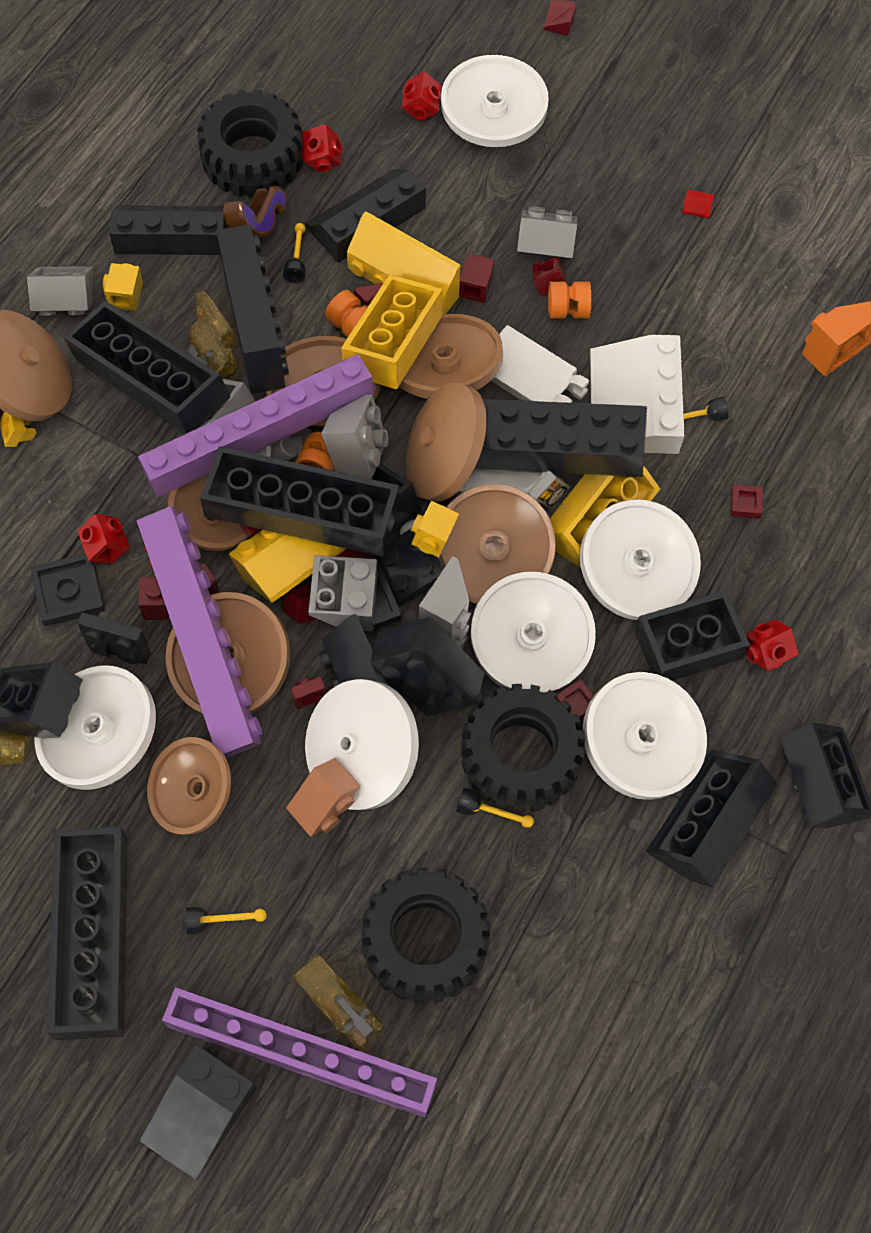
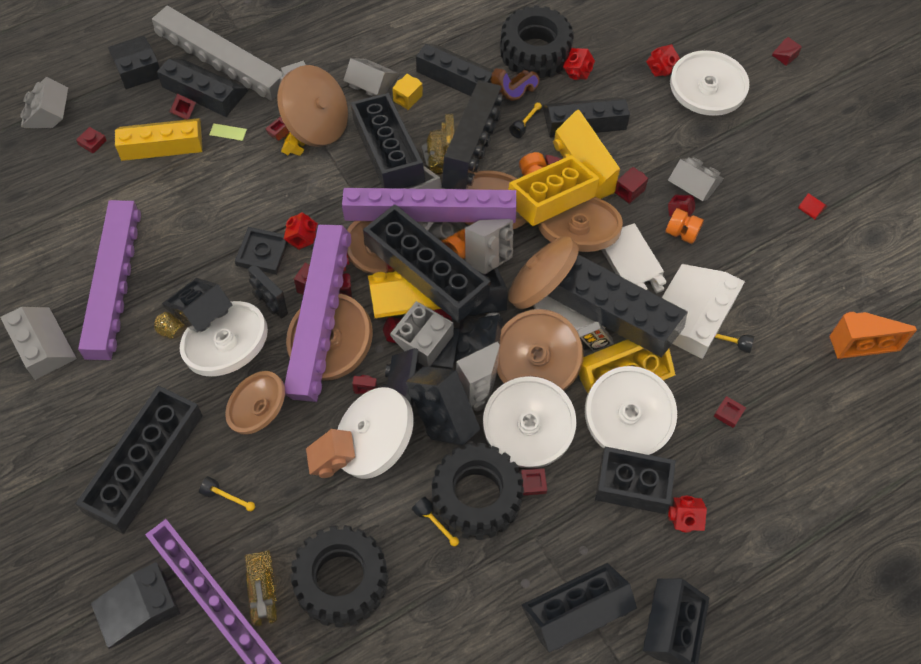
camera: 30 degrees right, 5 degrees down
yellow brick [410,501,459,557] -> none
white dish [583,672,707,800] -> none

